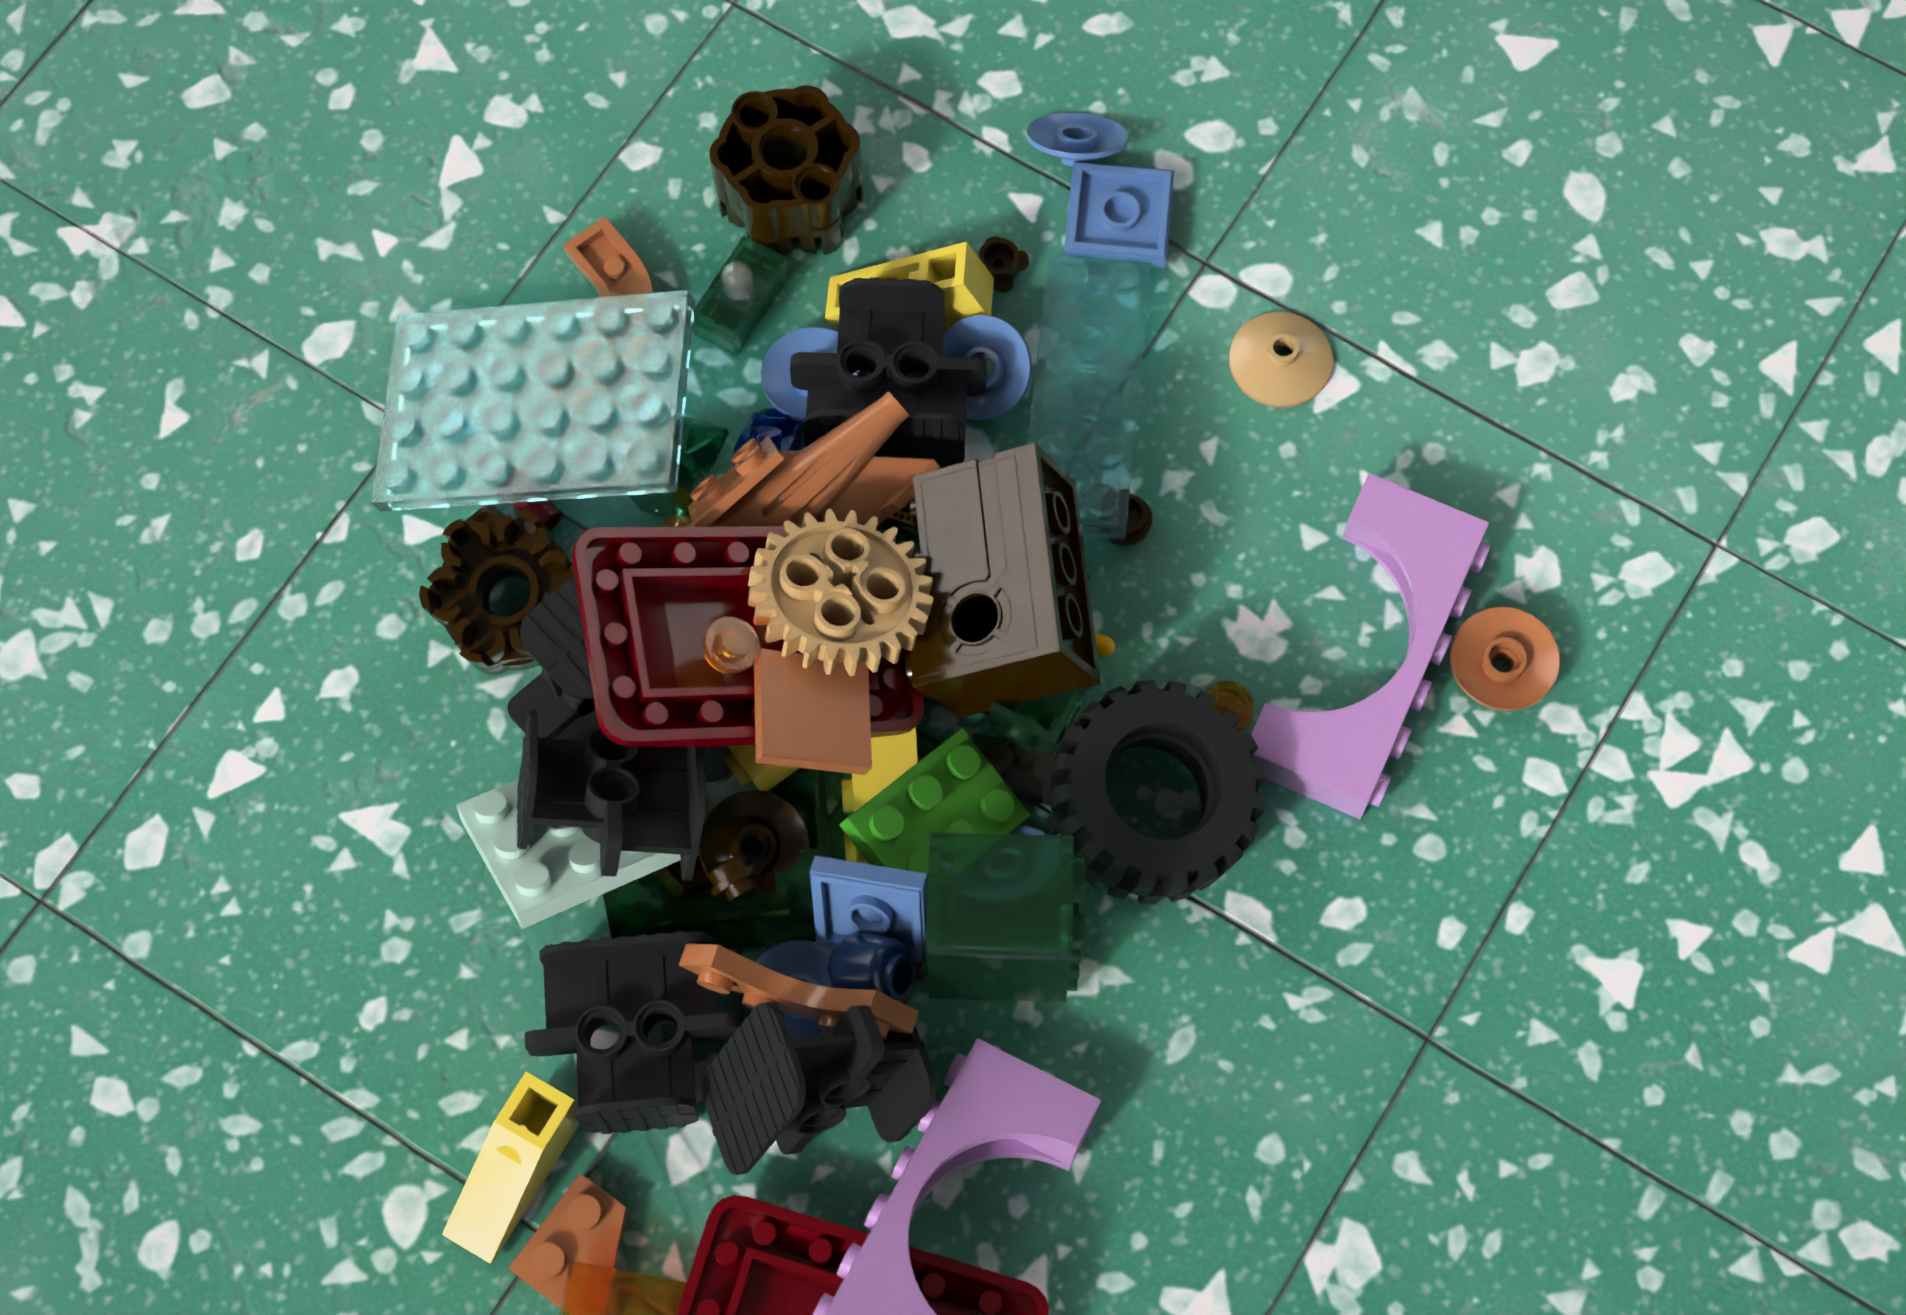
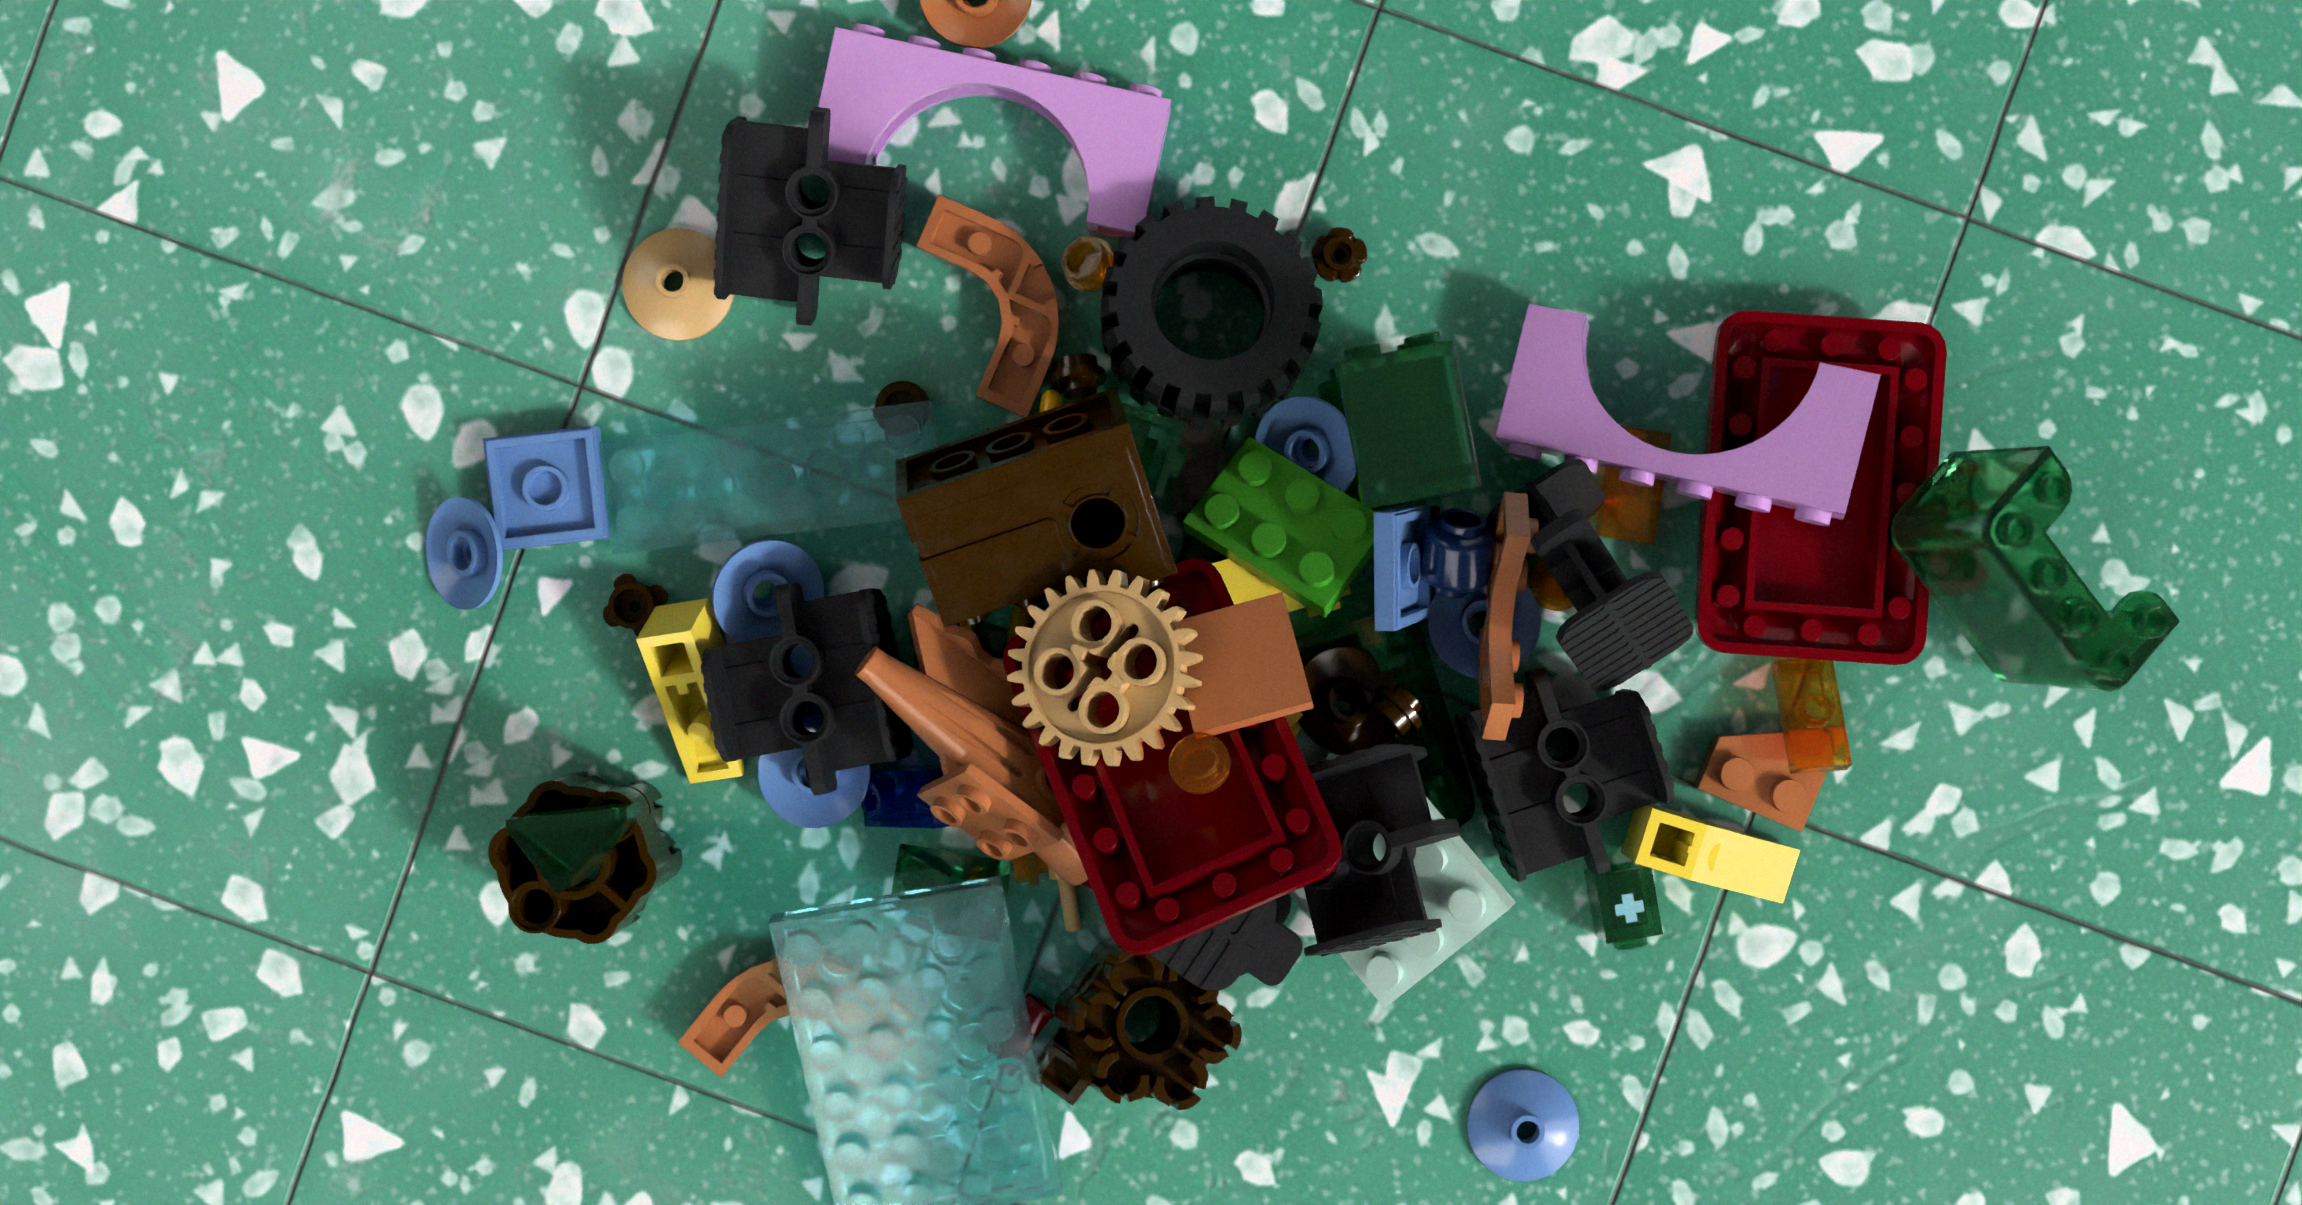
camera: 105 degrees left, 20 degrees up
clear green piece [690,235,790,357] -> none
none -> clear green slope [506,802,642,894]
none -> black piece [714,107,908,326]
none -> nougat plate [916,195,1060,418]
none -> dark brown plate [1049,353,1106,400]
none -> dark brown plate [1311,227,1367,283]
none -> medium blue dish [1467,1068,1579,1181]
none -> clear green brick [1584,861,1663,950]
none -> clear orange plate [1595,425,1672,545]

